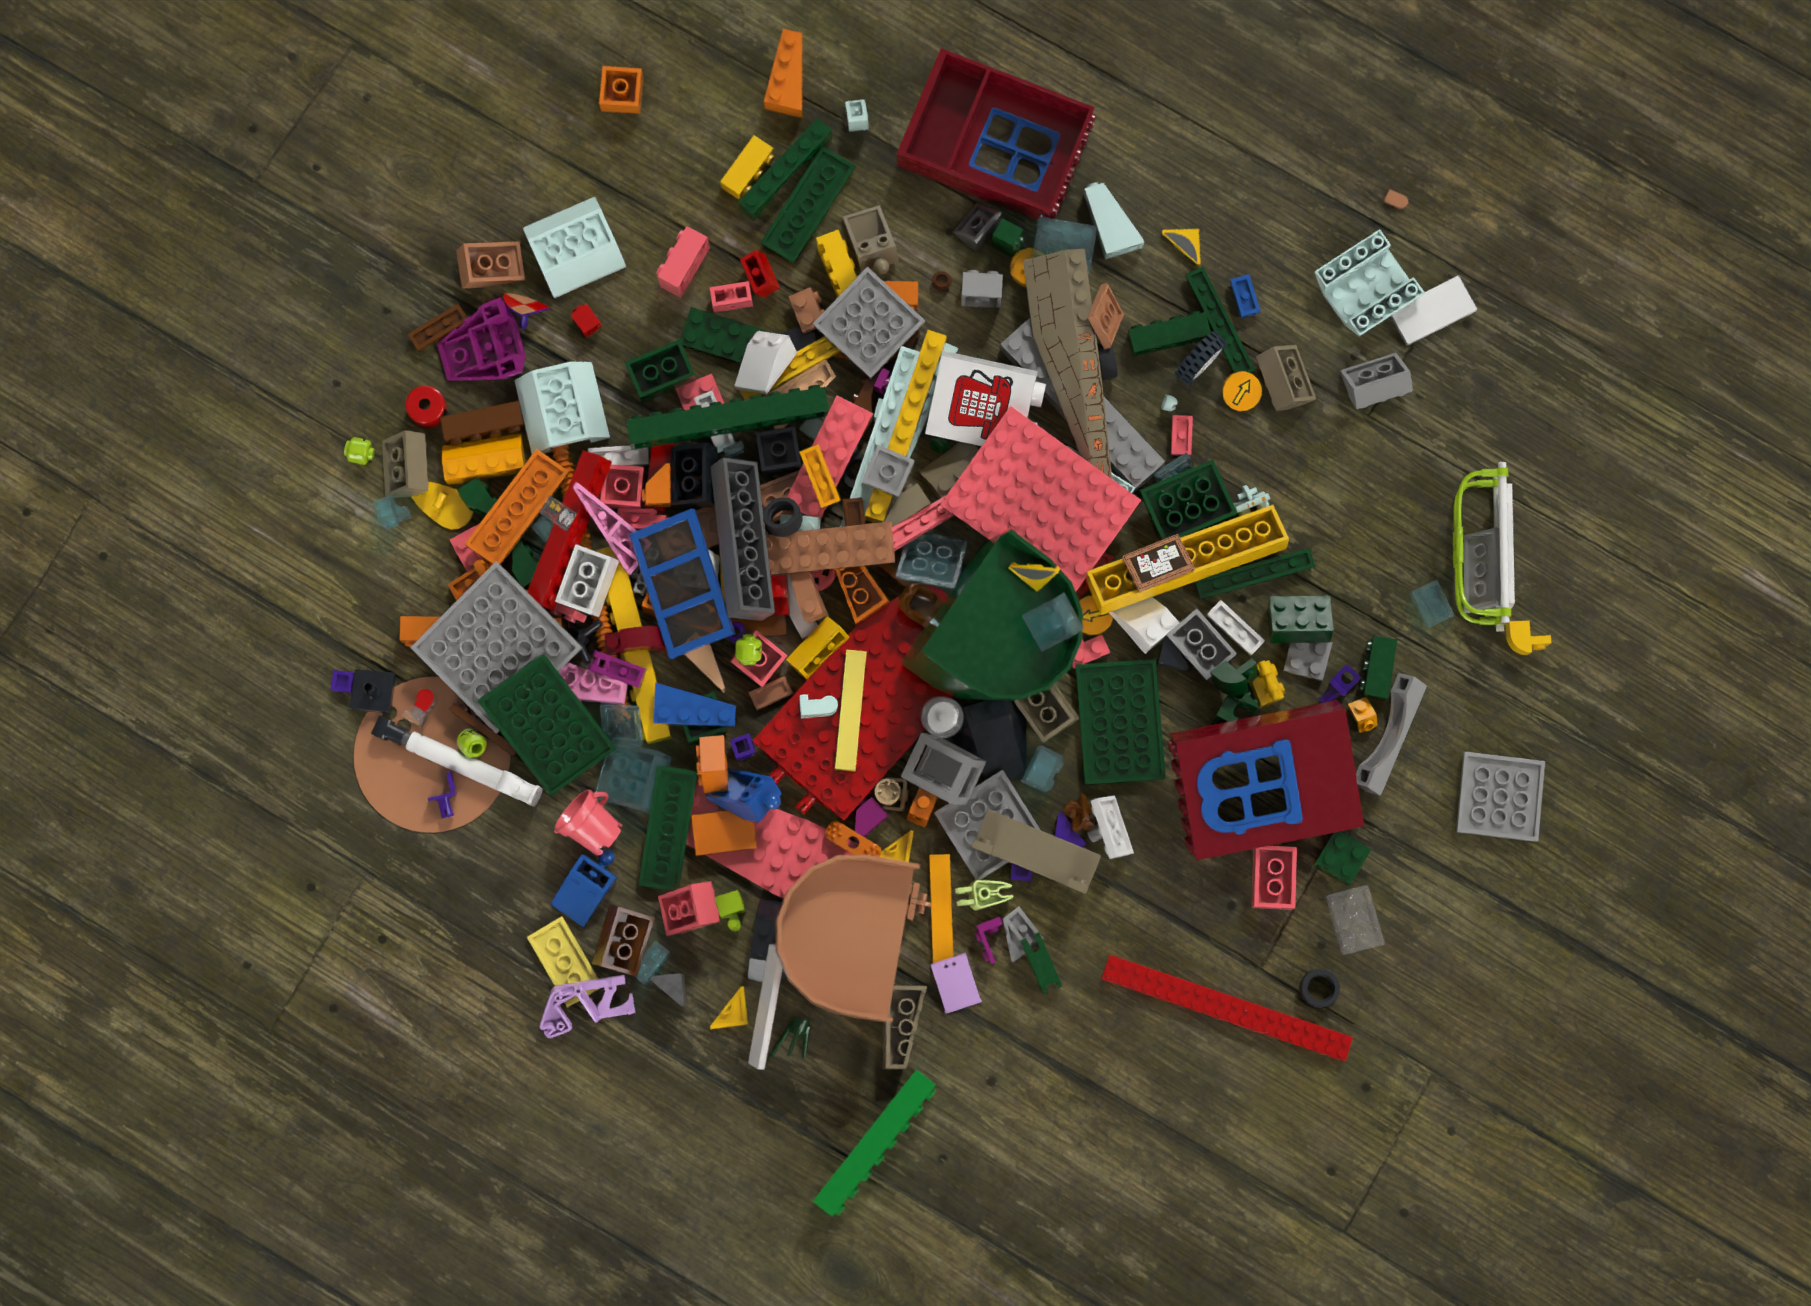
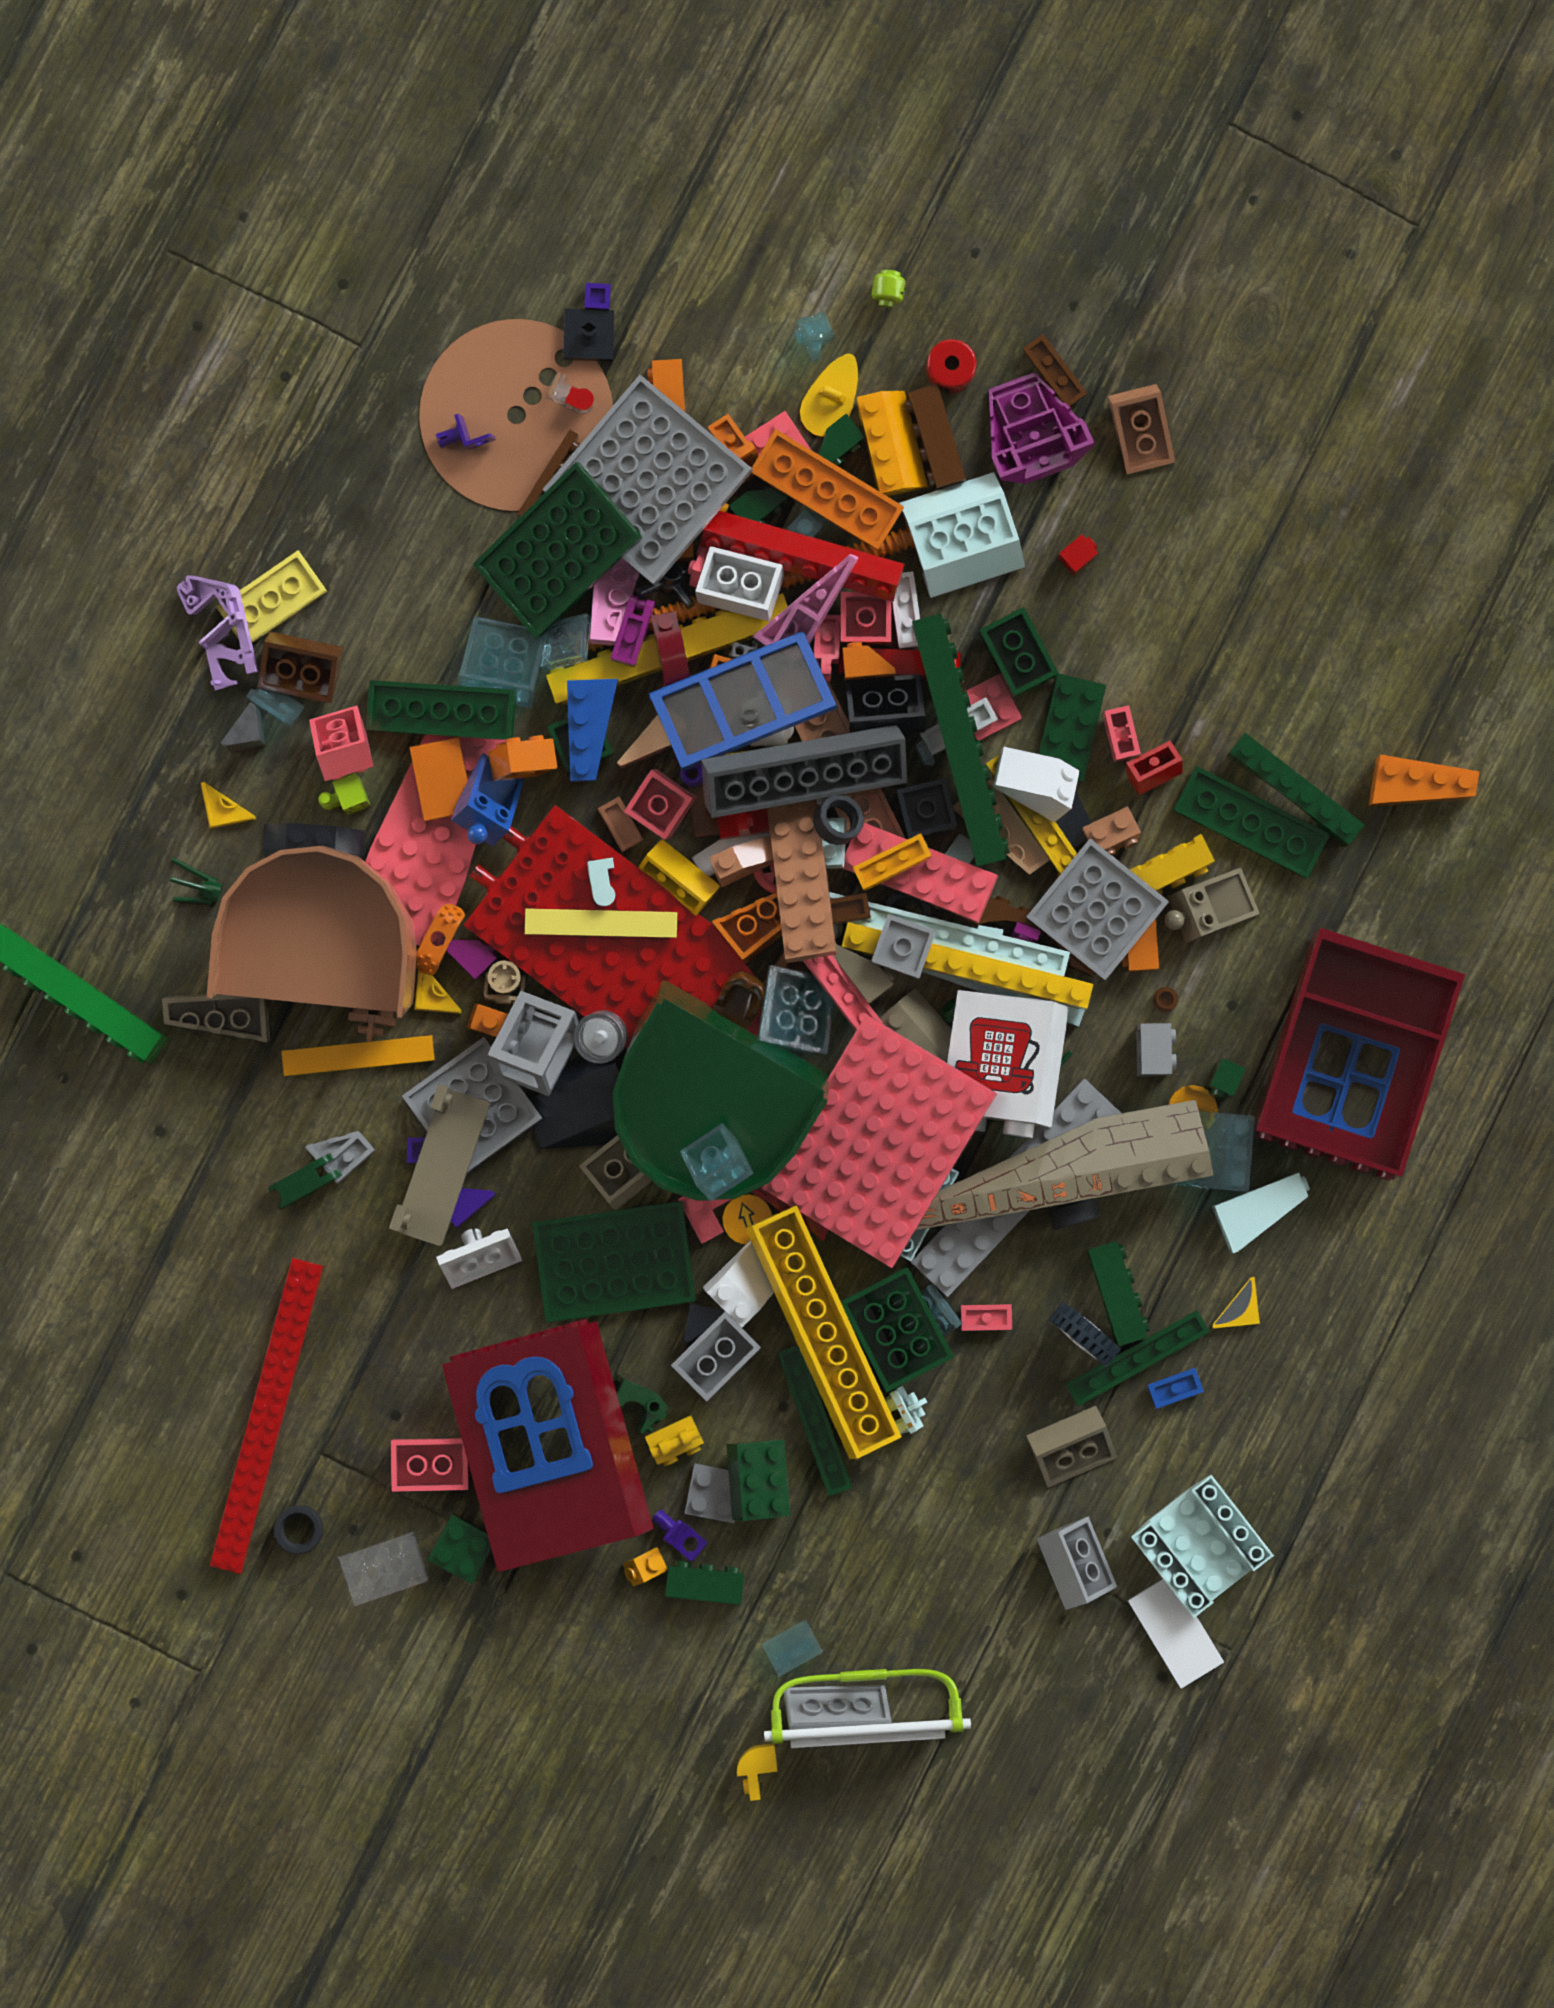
camera: 80 degrees right, 5 degrees up
white piece [371,715,543,807] -> none
dark tan slope [382,430,429,498] -> none
lime head [457,728,487,758] -> none
shield [503,293,550,329] -> none
light aqua slope [523,197,626,298] -> none
clear tile [539,495,577,531] -> none
blue slope [551,849,619,927] -> none
coral piece [554,789,622,856] -> none
orange brick [599,66,644,114] -> none
coral brick [657,226,710,298] -> none
yellow brick [720,135,775,200] -> none
dark purple brick [730,733,755,761] -> none
lime head [735,634,762,665] -> none
white tile [748,944,783,1069] -> none
light aqua slope [845,99,868,132] -> none
lavender container [930,953,982,1014] -> none
flat silver slope [953,203,1001,251] -> none
yellowish green hinge [955,880,1013,911] -> none
magenta bracket [974,917,1002,964] -> none
yellow tile [1008,562,1060,592] -> none
clear light blue brick [1021,746,1064,793] -> none
reddish brown hips [1063,793,1095,833] -> none
nougat tile [1088,283,1124,349] -> none
tile [1122,534,1195,593] -> none
light aqua hinge [1162,394,1178,411] -> none
white plate [1206,600,1265,656] -> none
dark green brick [1210,658,1259,696] -> none
light orange tile [1222,371,1262,411] -> none
light grey arch [1356,673,1427,796] -> none
nougat piece [1384,189,1408,209] -> none
light grey plate [1456,752,1545,842] -> none

